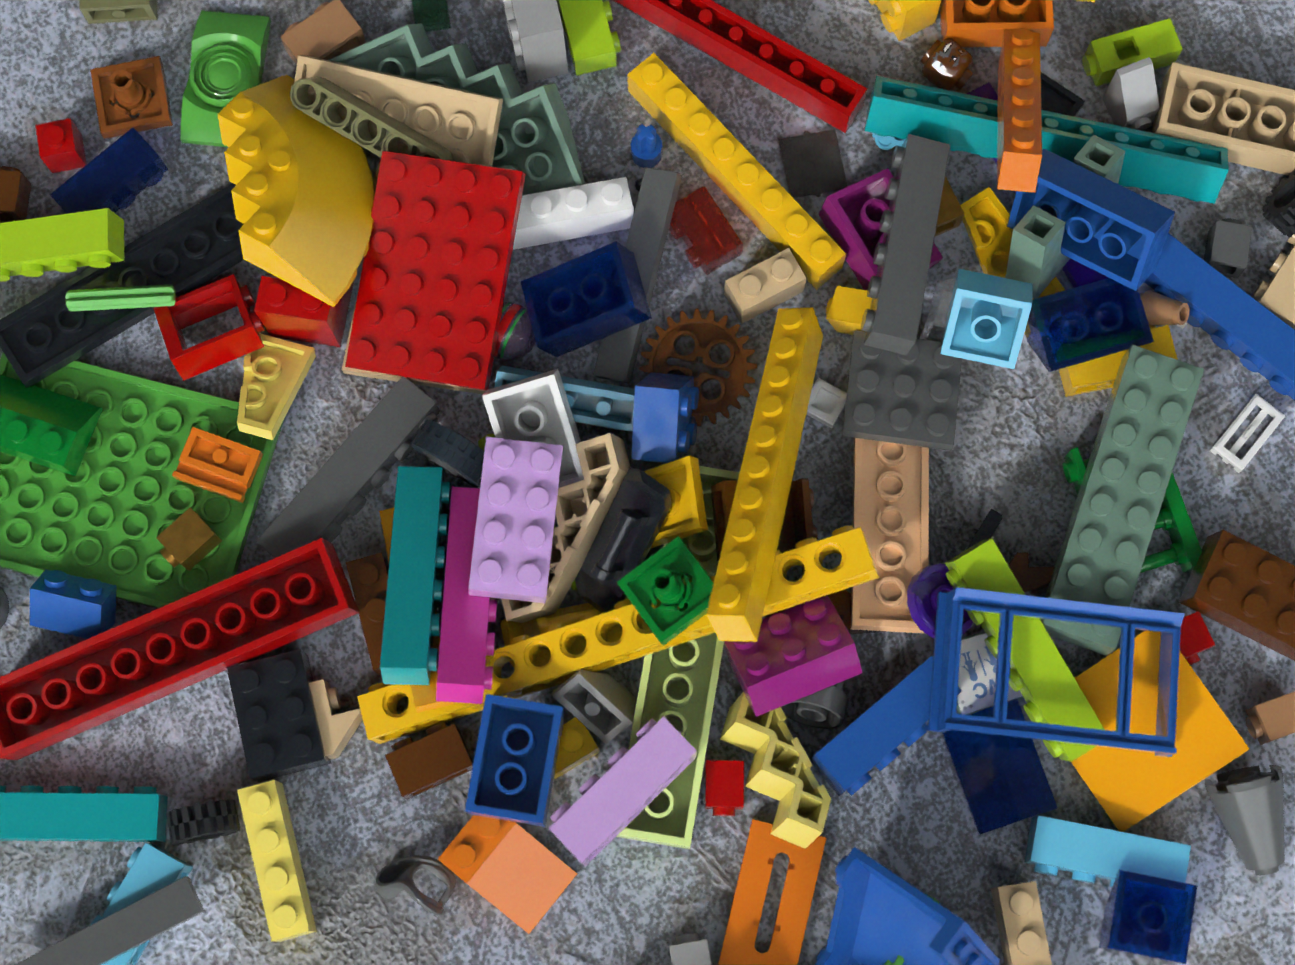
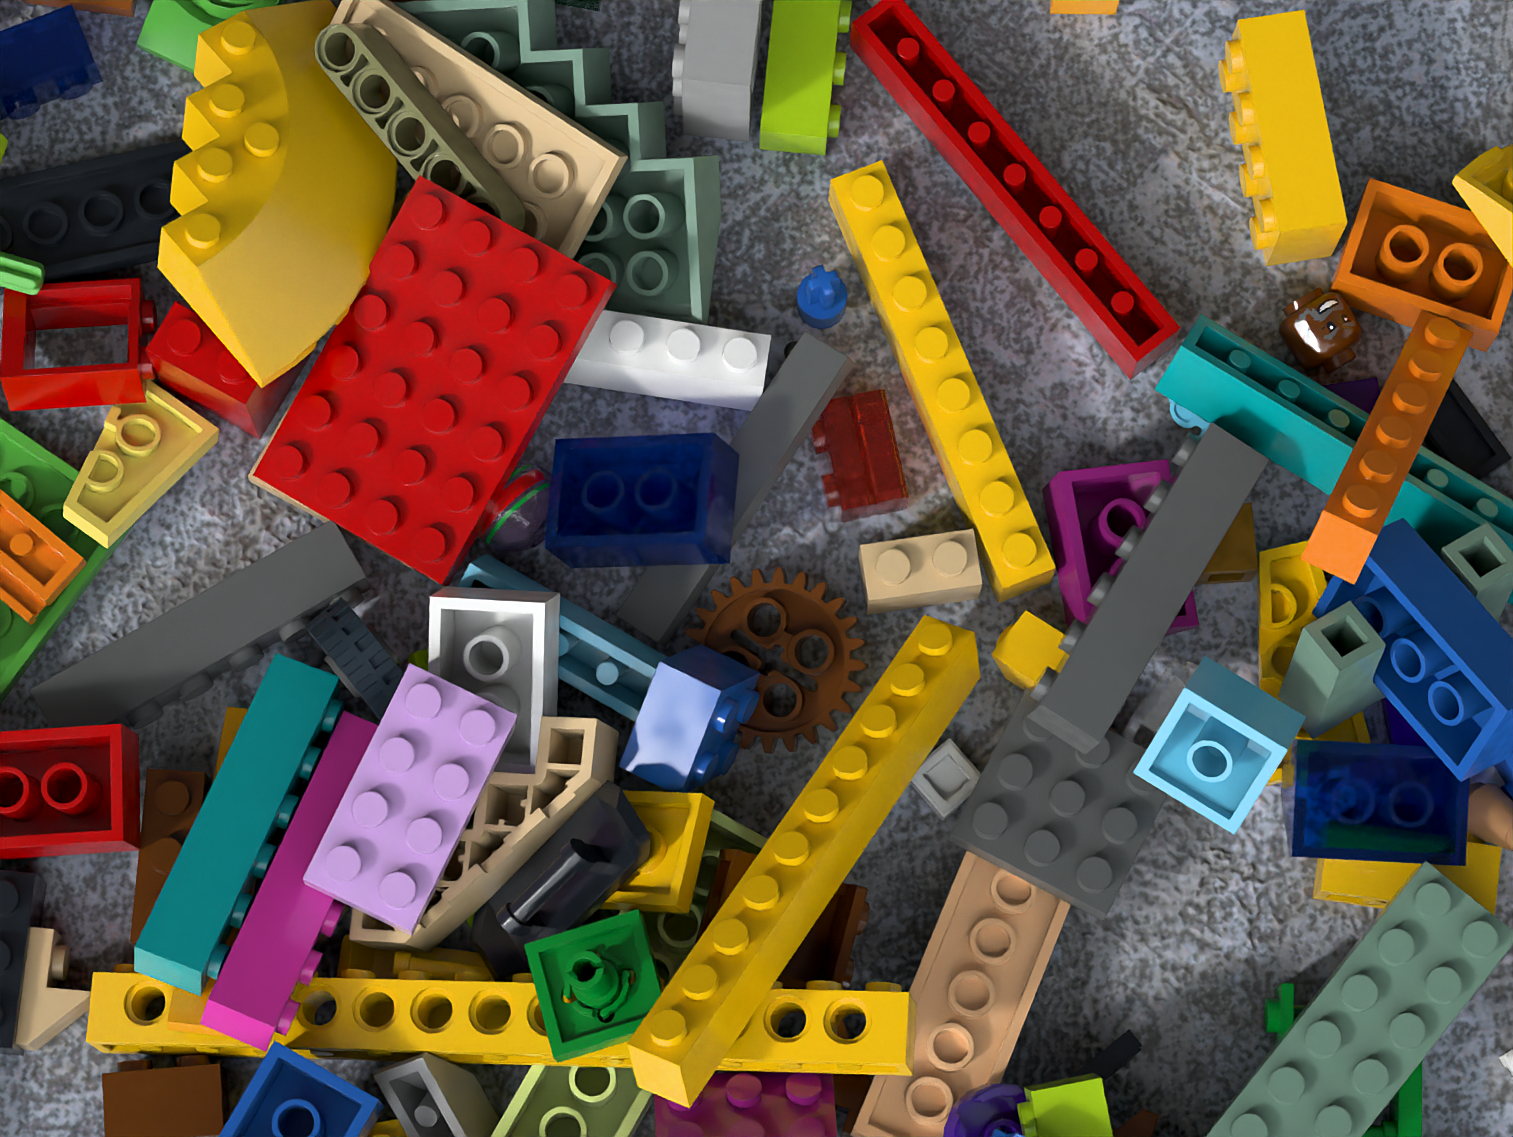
camera: 15 degrees right, 0 degrees up
clear smoke piece [778,129,847,198] -> none

